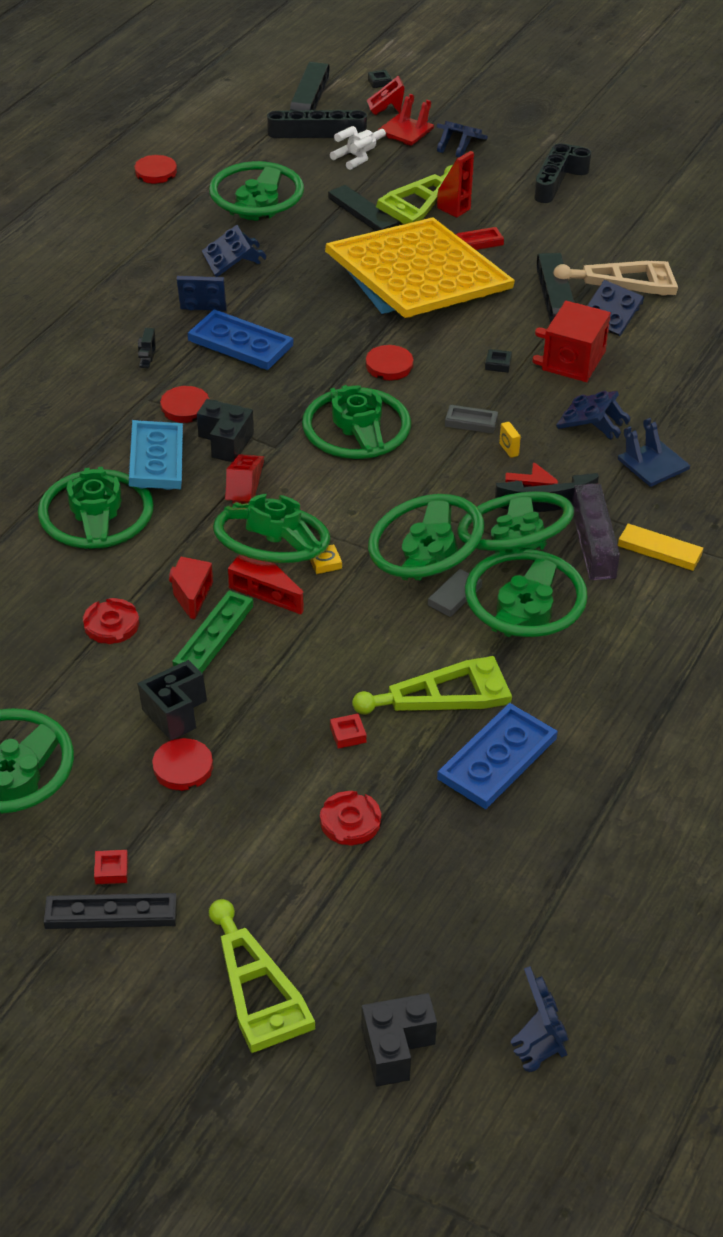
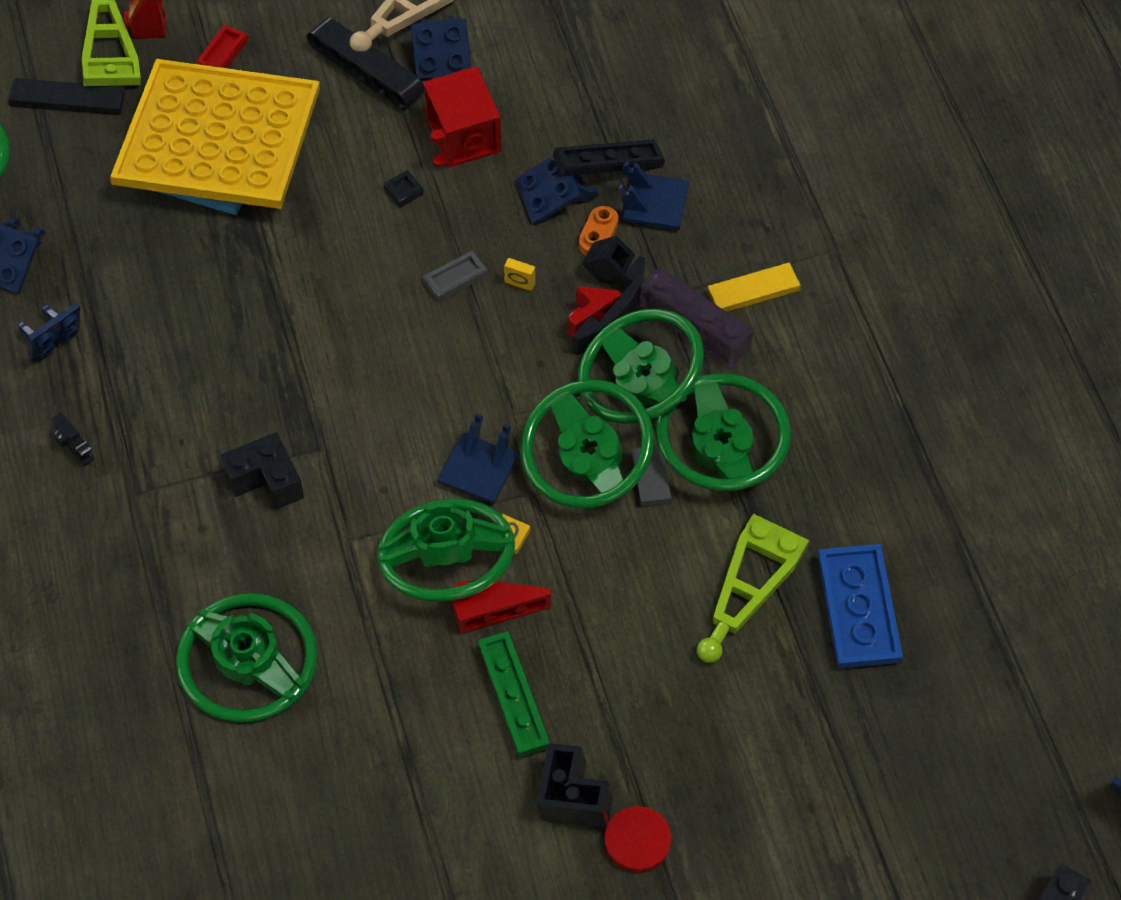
camera: 45 degrees left, 15 degrees up
red tile [83,598,140,644] -> none
dark azure plate [129,420,183,490] -> none
red tile [160,386,209,423] -> none
red slope [169,557,213,619] -> none
blue plate [188,309,293,370] -> none
red slope [225,454,264,504] -> none
green piece [302,385,411,459] -> none
red tile [320,791,381,846] -> none
red plate [330,714,367,748] -> none
red tile [366,345,413,381] -> none
none -> dark blue plate [438,414,519,504]
none -> black tile [553,139,665,176]
none -> orange plate [579,206,618,256]
none -> black brick [582,235,635,283]

